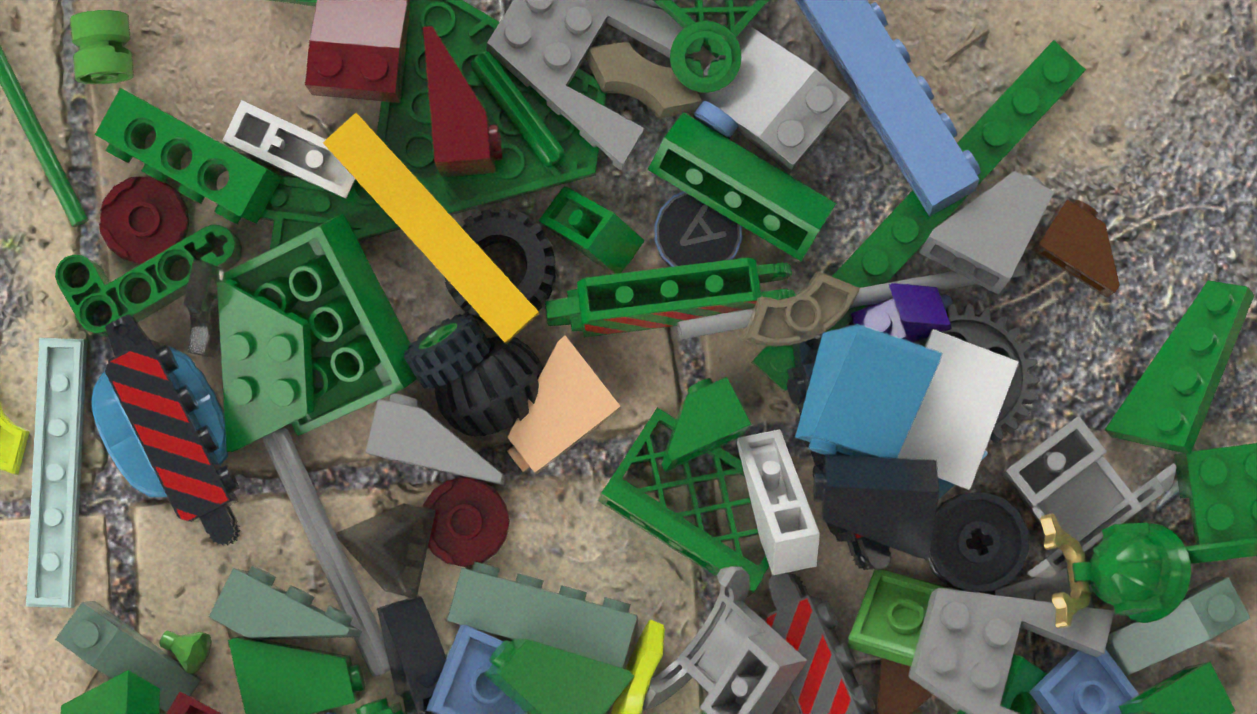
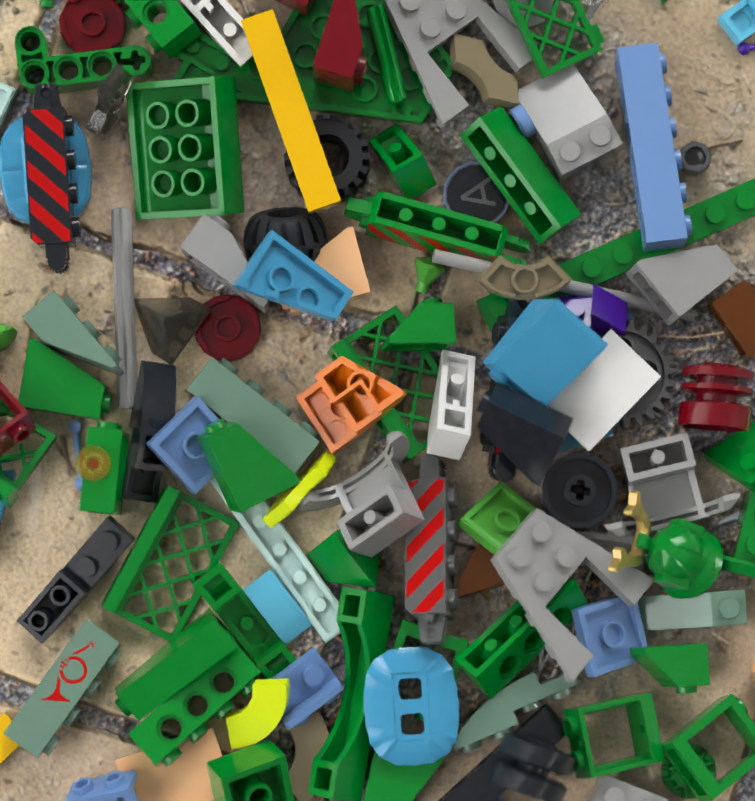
camera: 15 degrees right, 0 degrees up
green wing [217,279,315,452] -> none
black wheel [403,313,491,389] -> none
green gear [670,20,742,93] -> none
none -> dark azure wing [232,230,354,322]
none -> orange slope [295,356,407,454]
none -> bright green rock [414,257,446,294]
none -> dark red wheel [678,363,755,432]
none -> dark grey tile [680,141,712,176]

